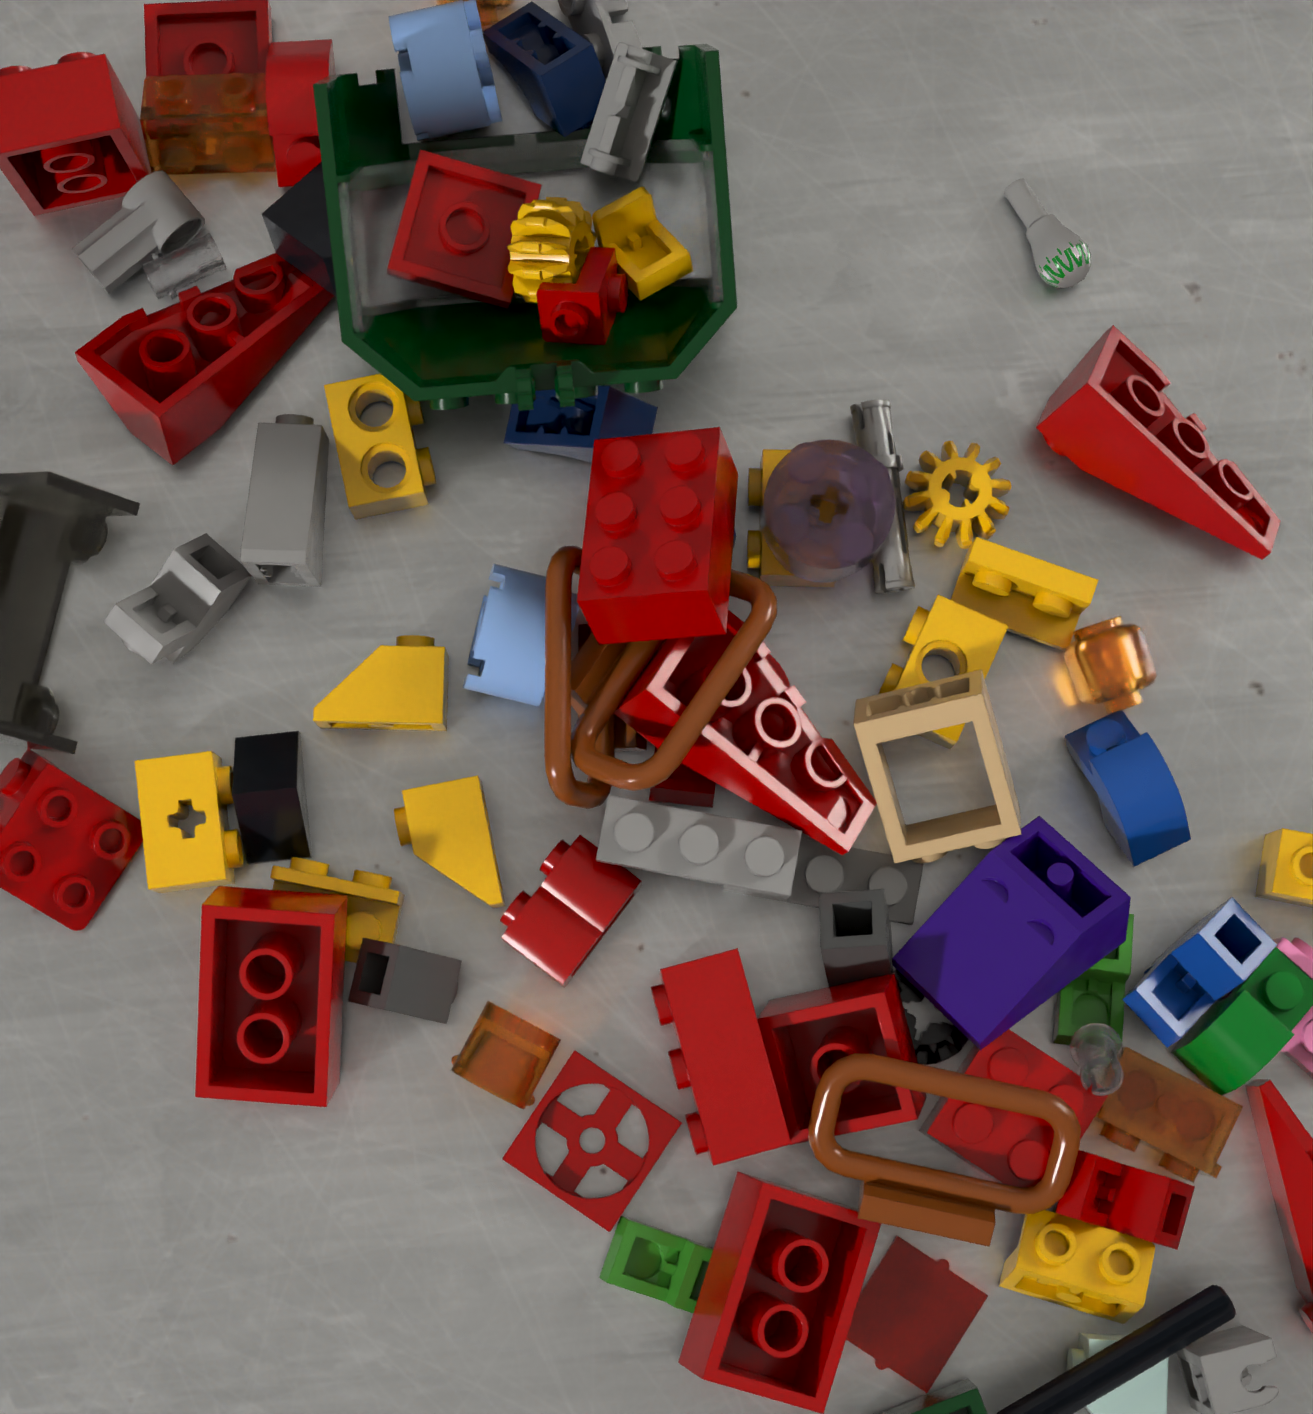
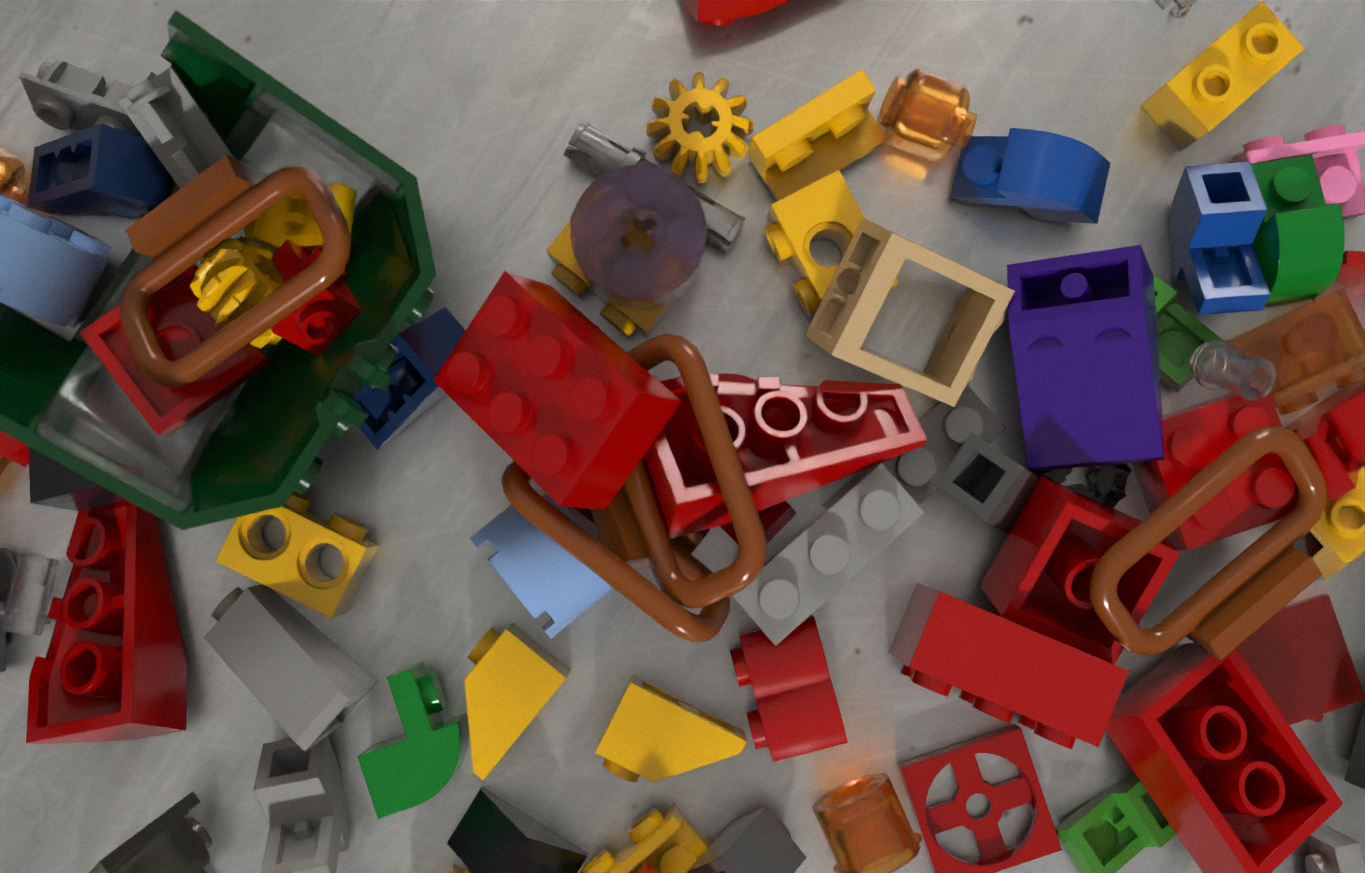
camera: 55 degrees left, 5 degrees up
none -> dark orange bar [119,155,351,387]
none -> green brick [358,661,470,819]

